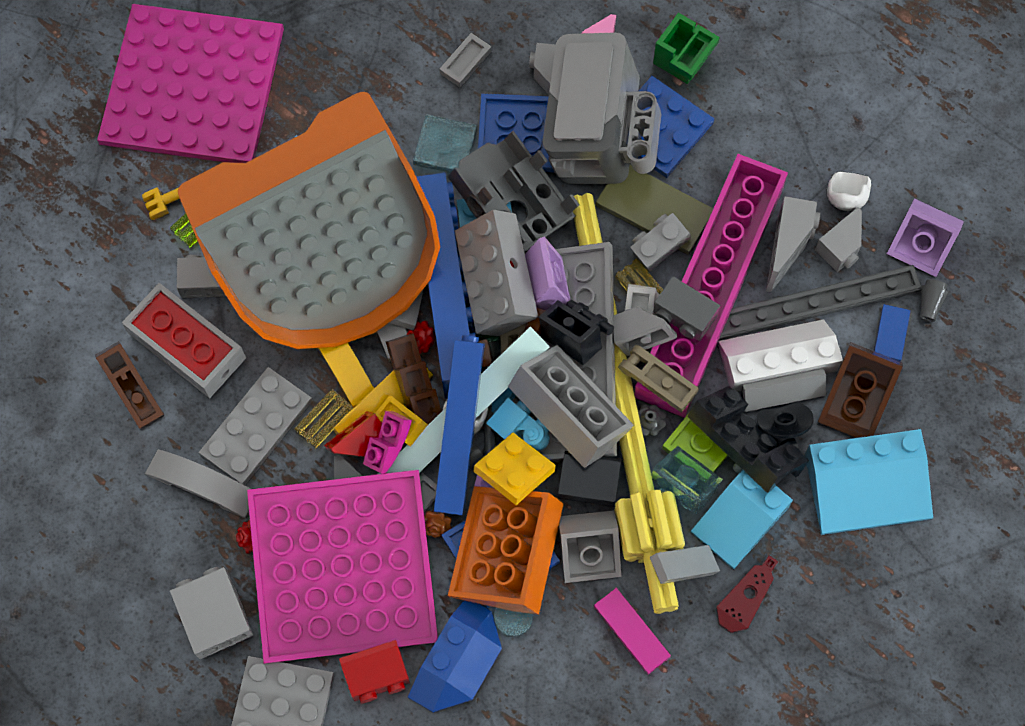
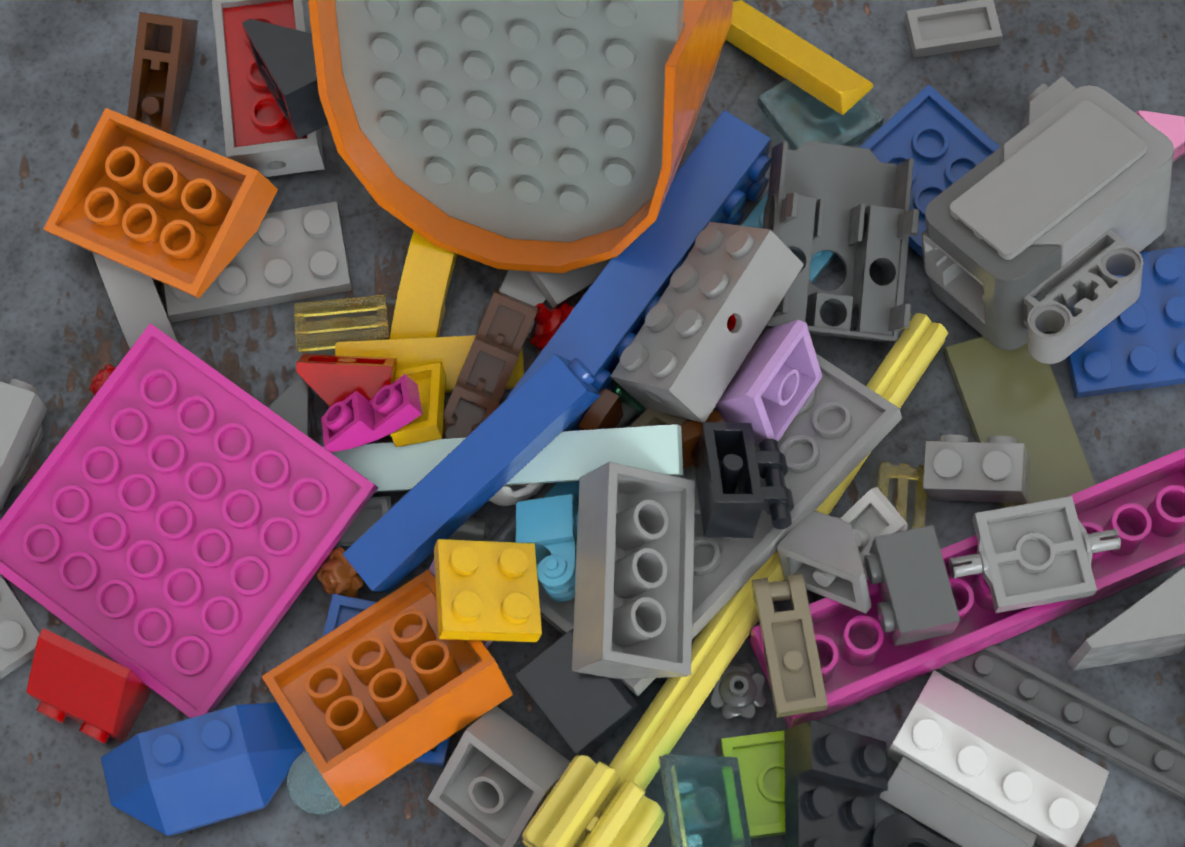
camera: 45 degrees right, 0 degrees up
none -> orange slope [43,108,278,298]
none -> black slope [242,19,328,139]
none -> yellow slope [725,0,873,115]
none -> light grey plate [948,496,1121,613]

